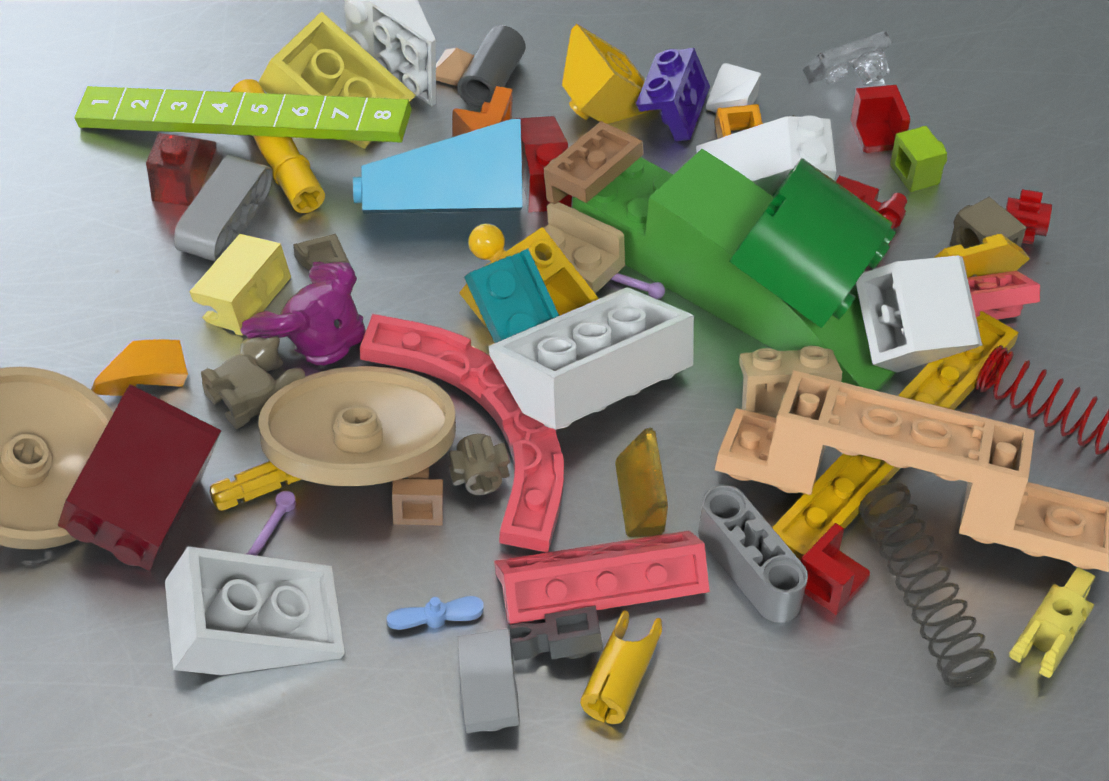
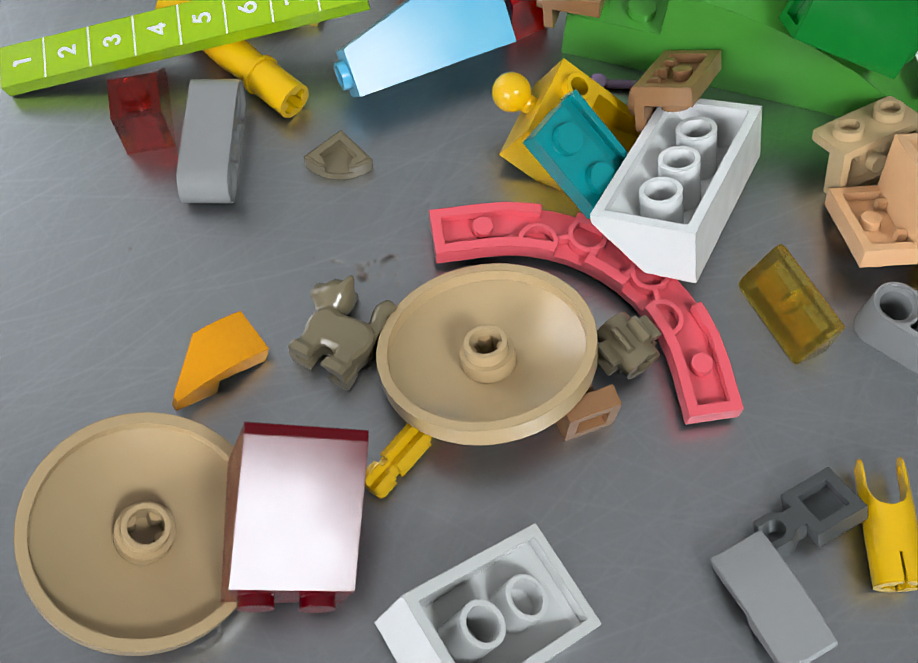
camera: 20 degrees left, 15 degrees up
light yellow hinge [189,234,291,336] -> none
magenta hair [240,261,366,366] -> none
lavender hinge [246,491,296,556] -> none
light blue piece [387,596,484,630] -> none
coral fence [494,530,710,624] -> none
tan bracket [544,202,625,294] -> none
none -> medium nougat bracket [628,50,722,132]

